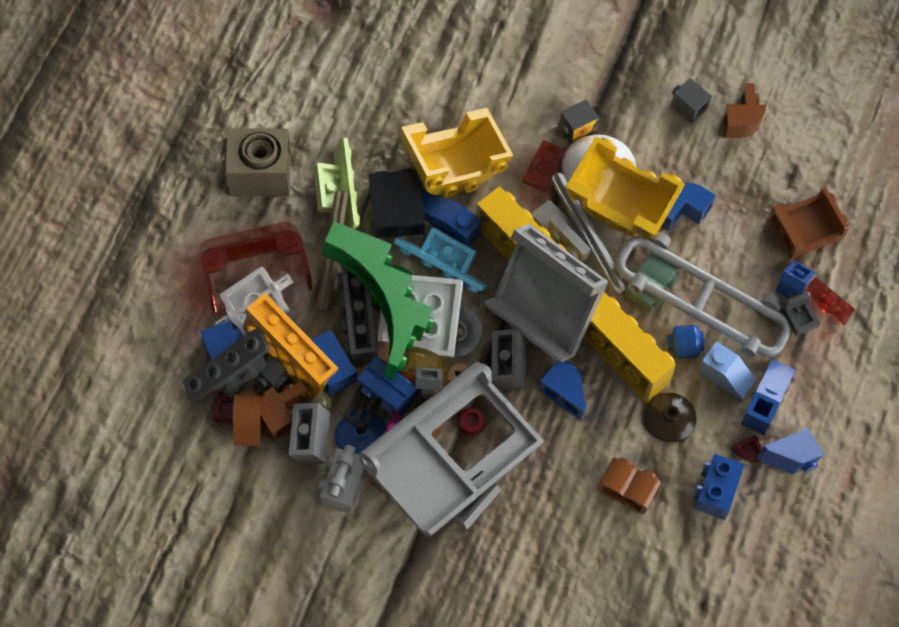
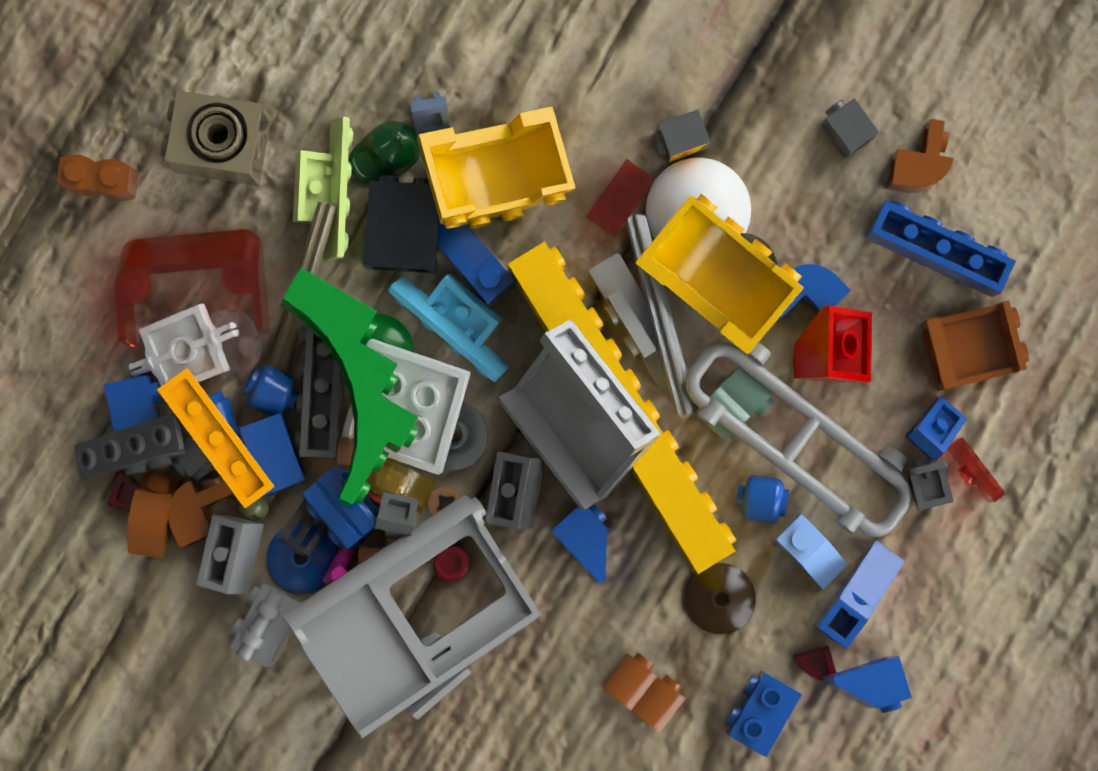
camera: 10 degrees right, 20 degrees up
none -> dark orange brick [56,155,139,201]
none -> blue head [243,365,299,416]
none -> dark green piece [348,121,420,184]
none -> sand blue tile [410,92,451,136]
none -> red slope [793,305,872,383]
none -> blue brick [865,201,1016,298]

